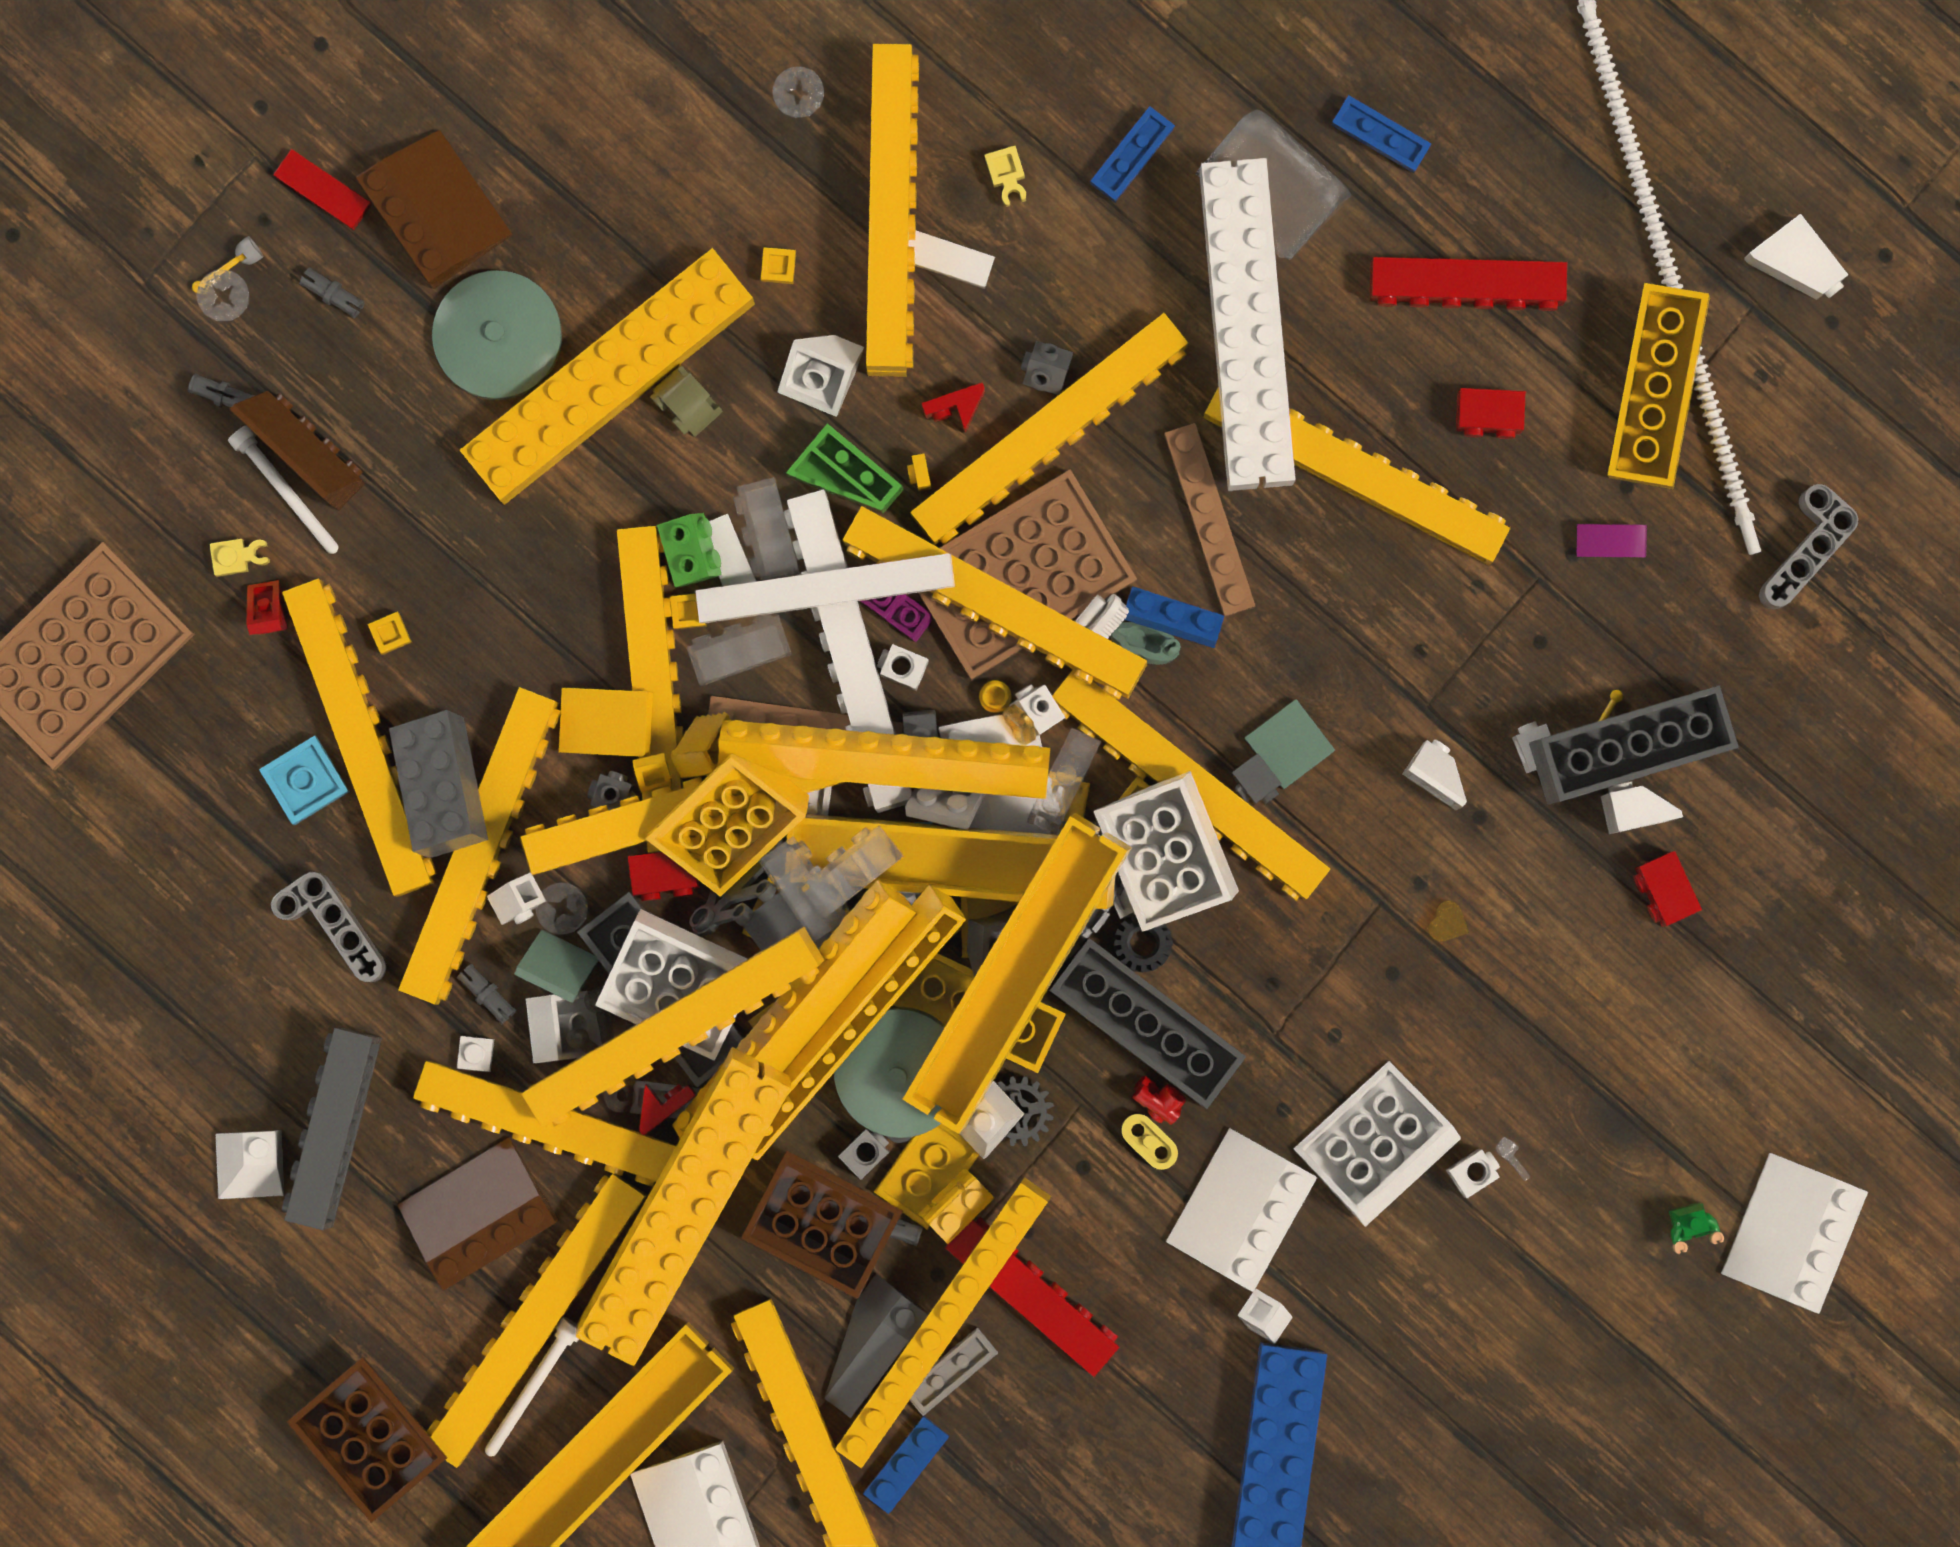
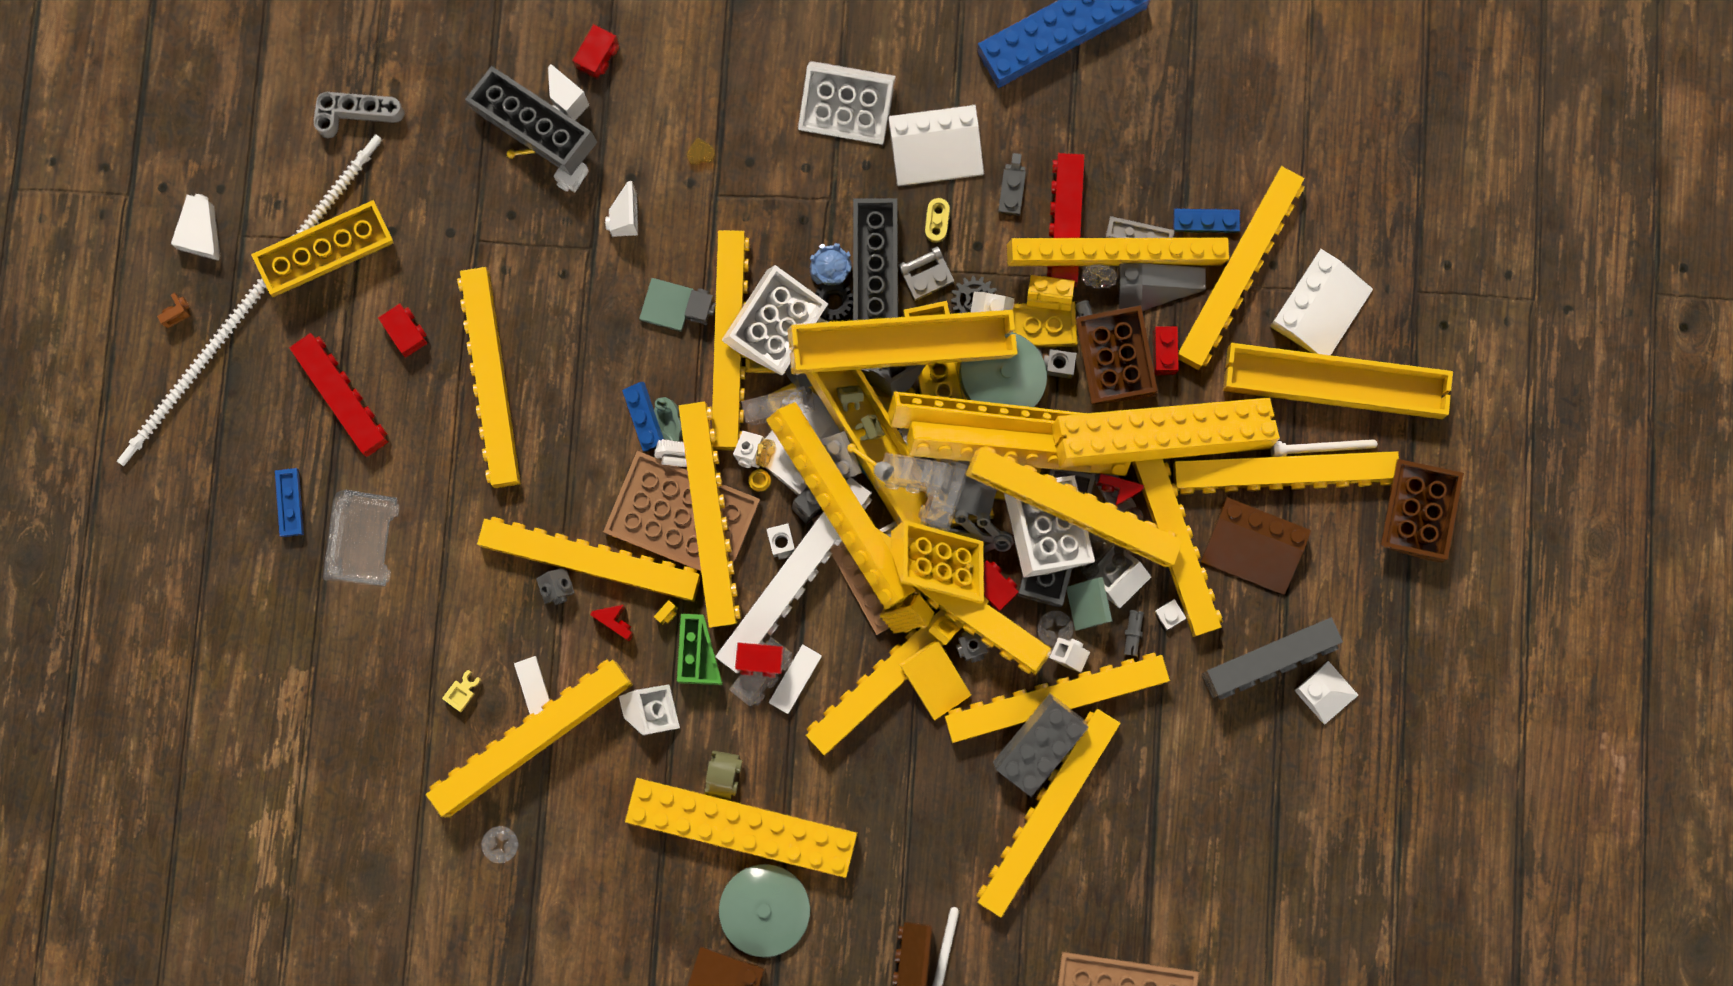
camera: 125 degrees left, 5 degrees down
light yellow plate [210,539,270,577] -> none
red slope [246,580,287,635] -> none
medium azure plate [259,736,350,825] -> none
light grey beam [271,872,386,982] -> none
yellow plate [368,611,412,655] -> none
bright green brick [657,513,722,587] -> none
yellow plate [670,594,706,630] -> none
clear brick [686,614,793,687] -> none
white tile [696,554,955,624] -> none
yellow plate [761,247,796,284] -> none
magenta slope [861,594,934,642] -> none
blue plate [1090,106,1175,203] -> none
red plate [1132,1075,1186,1125] -> none
medium nougat plate [1164,423,1255,617] -> none
white piece [1199,158,1295,491] -> none
white brick [1238,1289,1292,1344] -> none
white brick [1446,1149,1500,1198] -> none
clear hand [1496,1137,1530,1181] -> none
magenta slope [1577,524,1647,557] -> none
none -> dark orange bracket [157,293,191,329]
none -> red brick [735,642,784,678]
none -> medium blue hair [810,243,852,285]
none -> olive tile [837,385,864,411]
none -> light grey hinge [847,443,894,482]
none -> olive tile [855,415,885,440]
none -> light grey plate [898,247,954,301]
none -> dark grey hinge [998,153,1026,216]
none -> clear gear [1082,264,1117,290]
none -> red brick [1153,326,1178,375]

